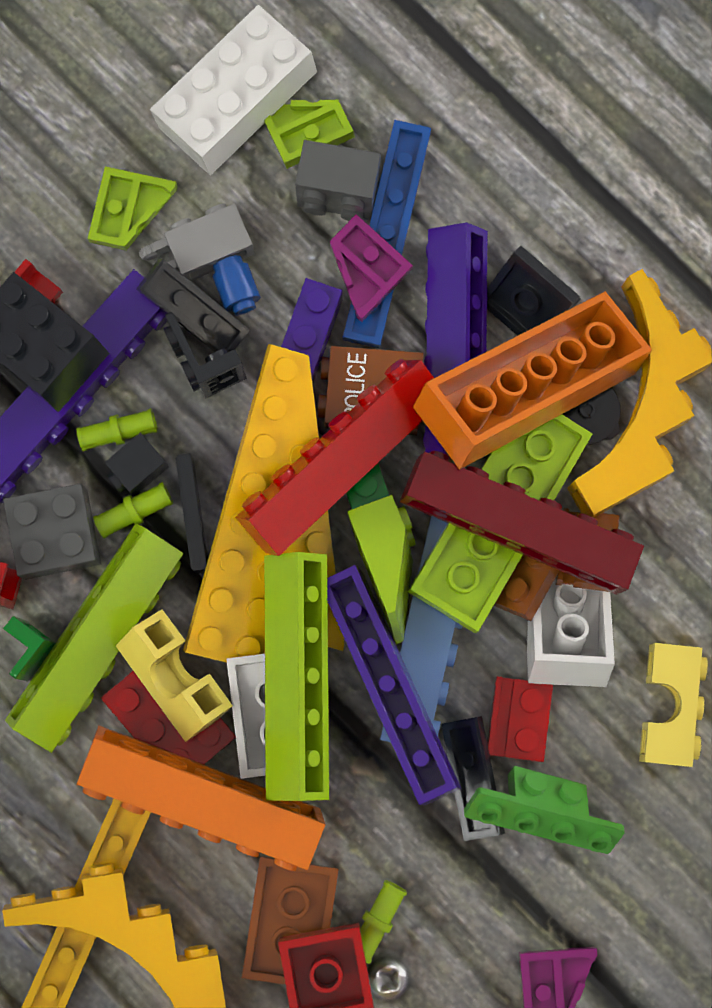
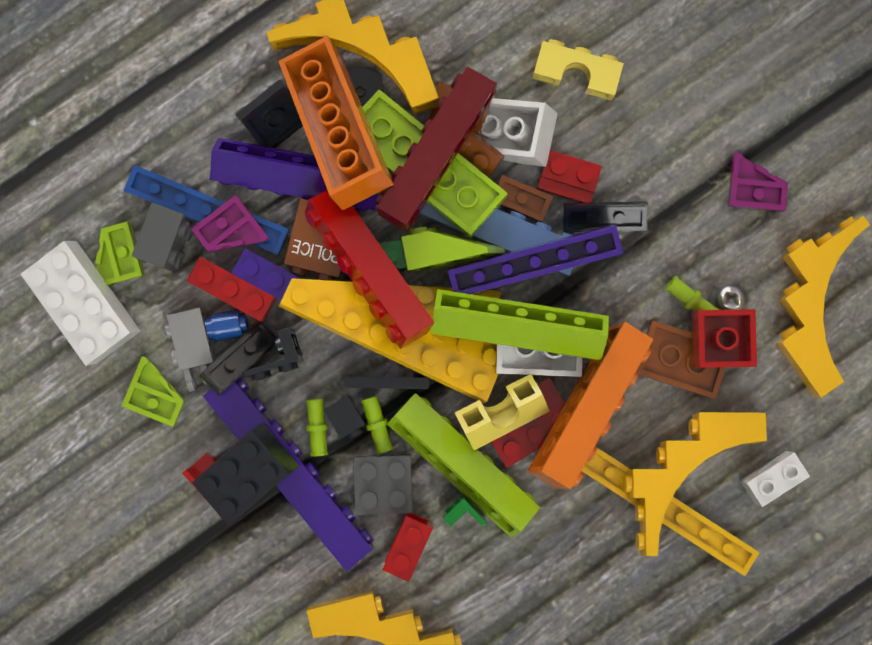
camera: 85 degrees left, 5 degrees up
bright green bracket [464,766,625,854] -> none
none -> red brick [187,257,278,323]
none -> dark orange plate [498,175,553,223]

